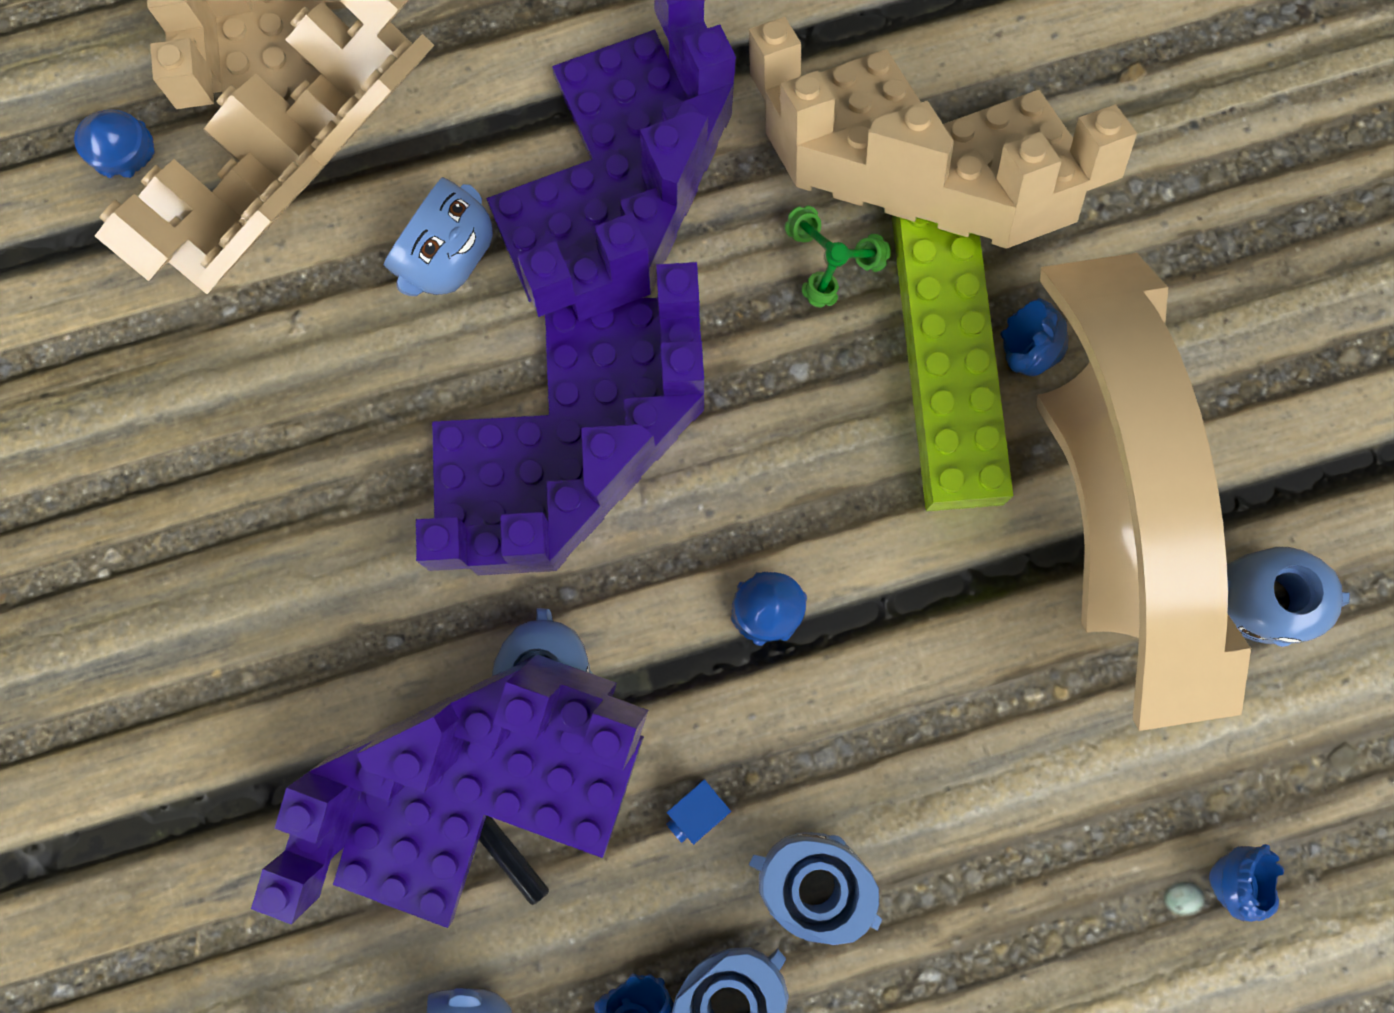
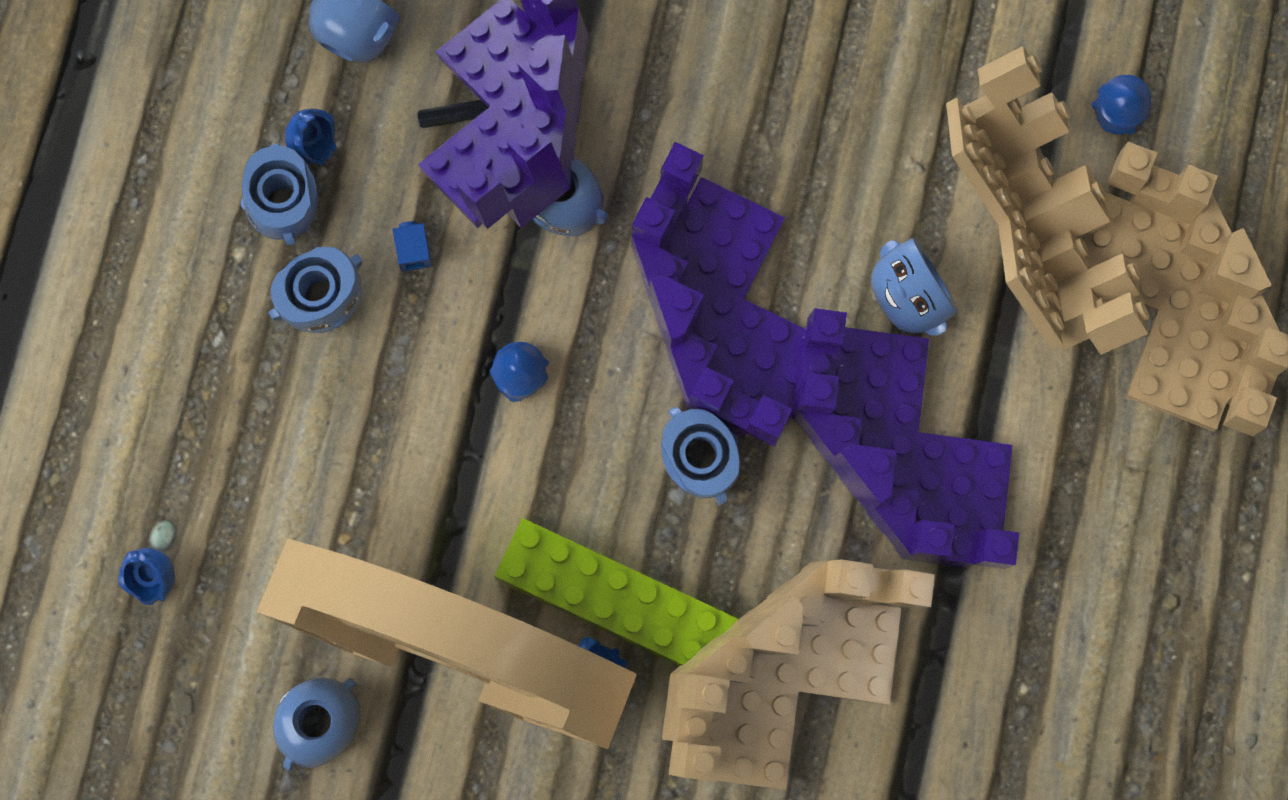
camera: 115 degrees right, 0 degrees up
bright green plant [785,205,891,308] -> none
none -> medium blue piece [661,407,741,506]

